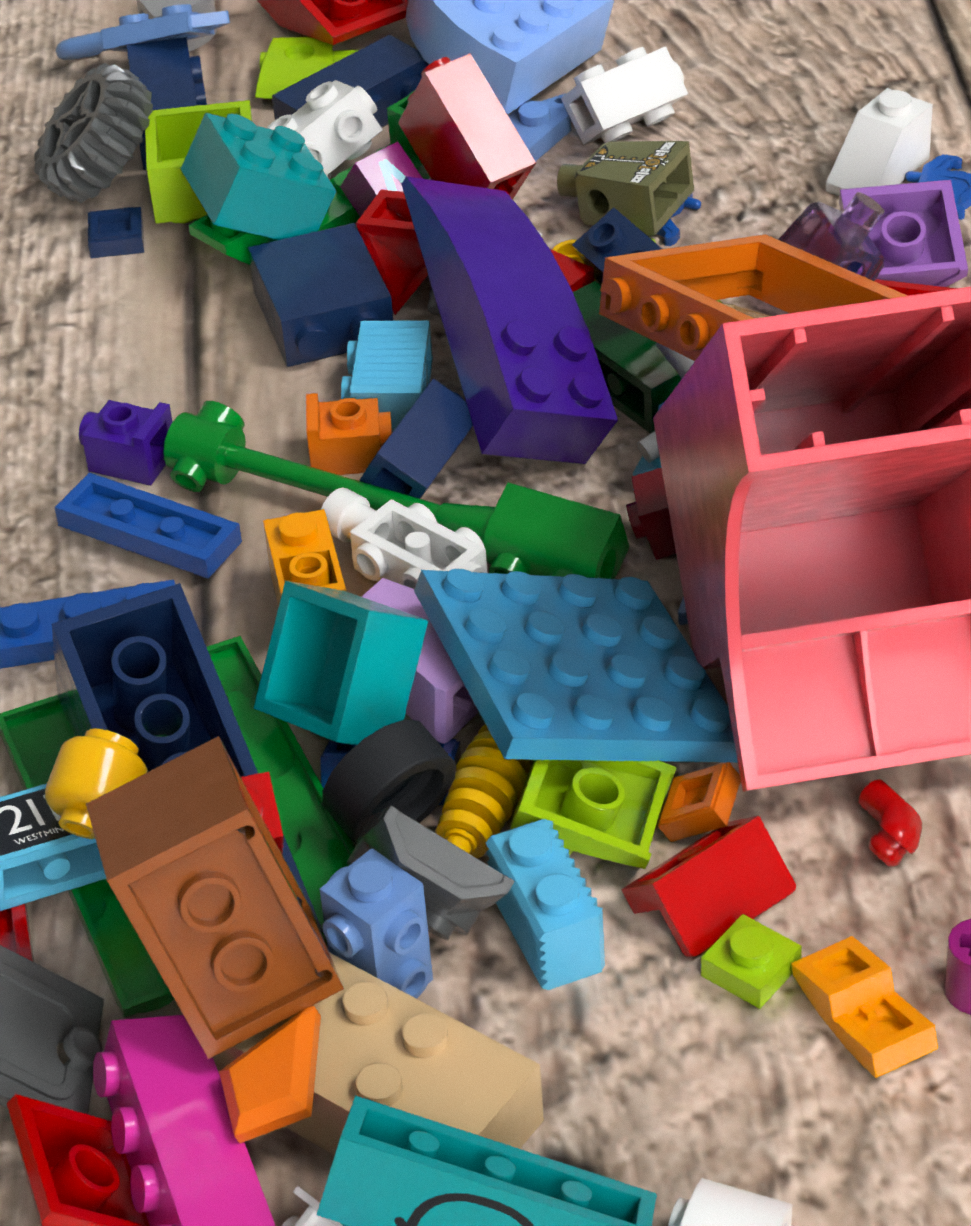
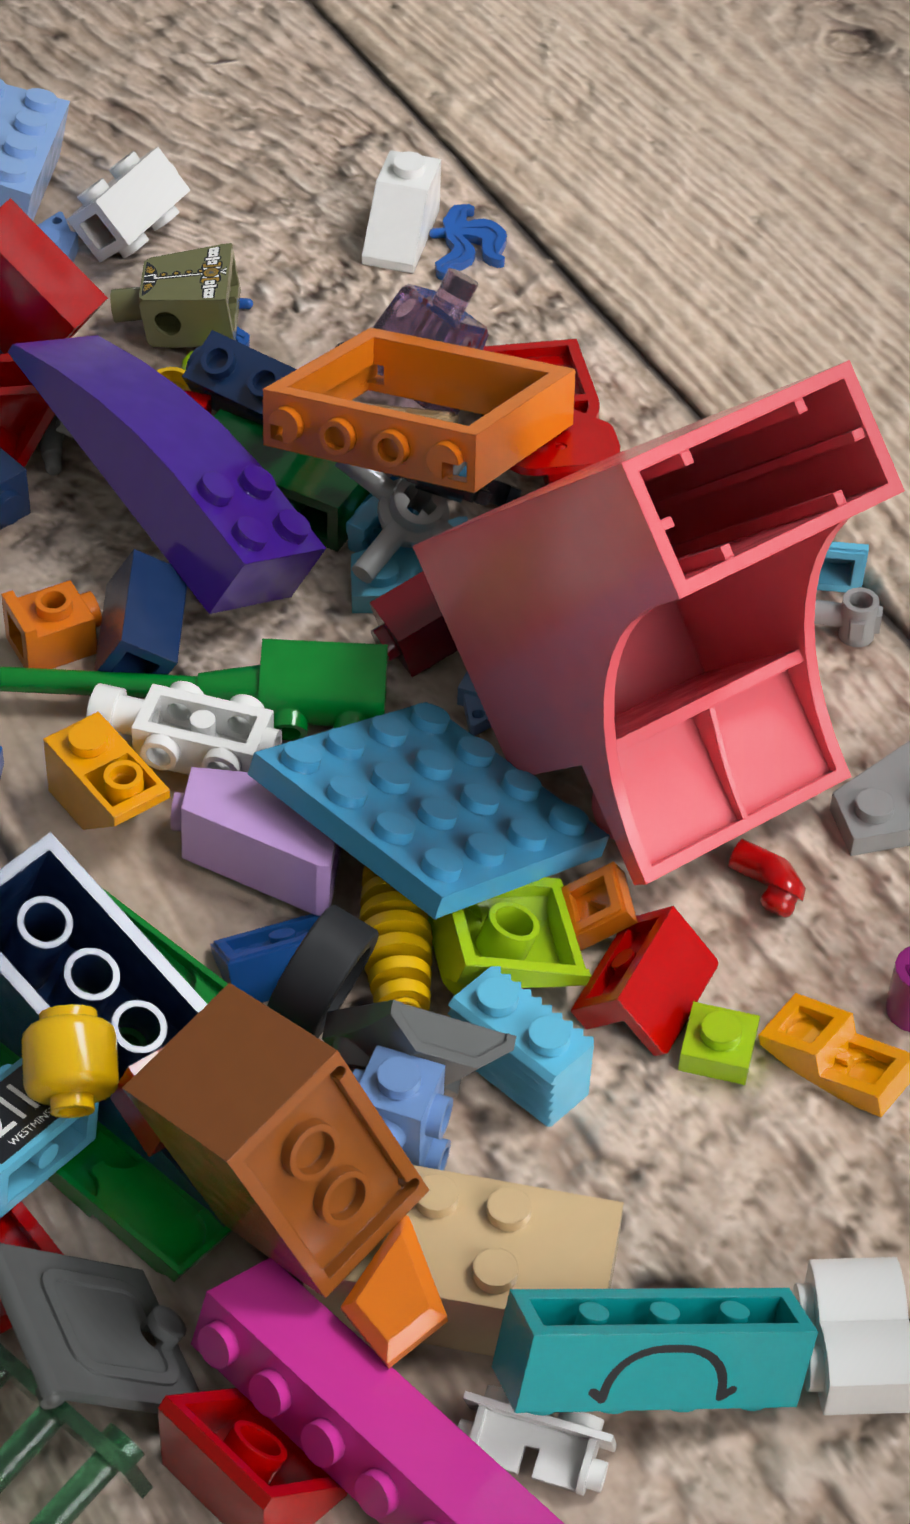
camera: 30 degrees left, 5 degrees up
teal piece [254,580,429,745] -> none
medium azure brick [341,320,433,432] -> none
medium lavender slope [839,180,968,287] -> none

